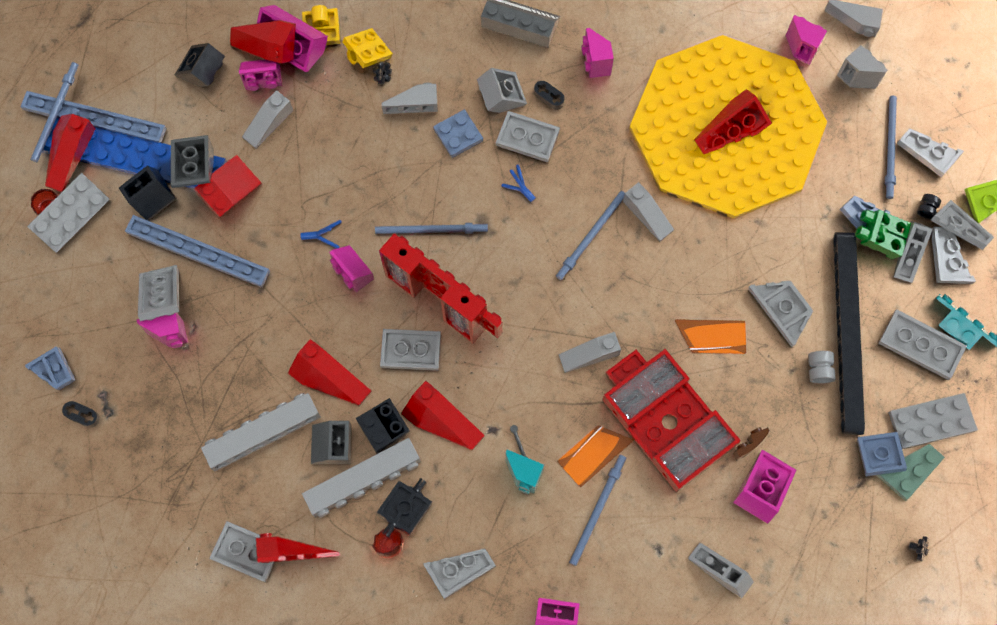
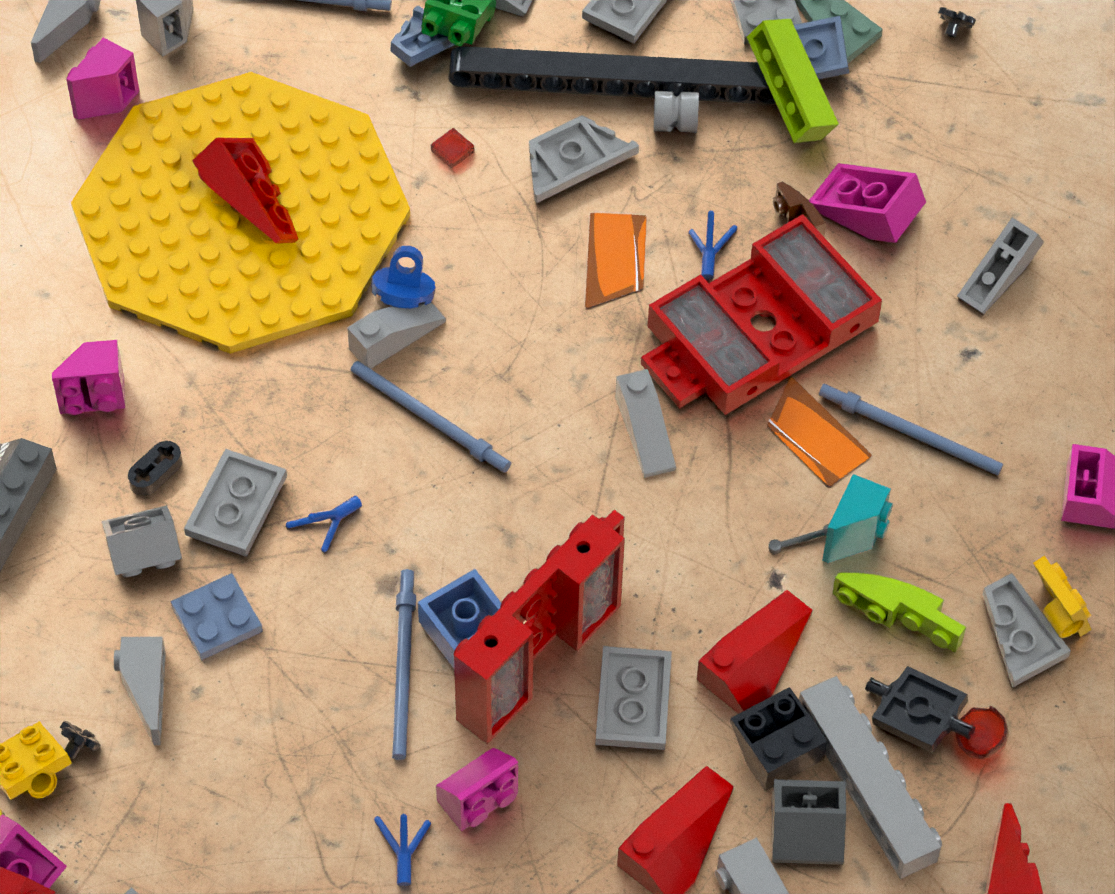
camera: 90 degrees left, 15 degrees down
none -> blue tile [371,246,436,309]
none -> medium blue brick [418,569,501,668]
none -> clear red tile [431,128,475,169]
none -> blue plant [689,210,737,280]
none -> lime brick [747,19,839,143]
none -> lime slope [832,573,966,653]
none -> yellow plate [1033,555,1092,638]

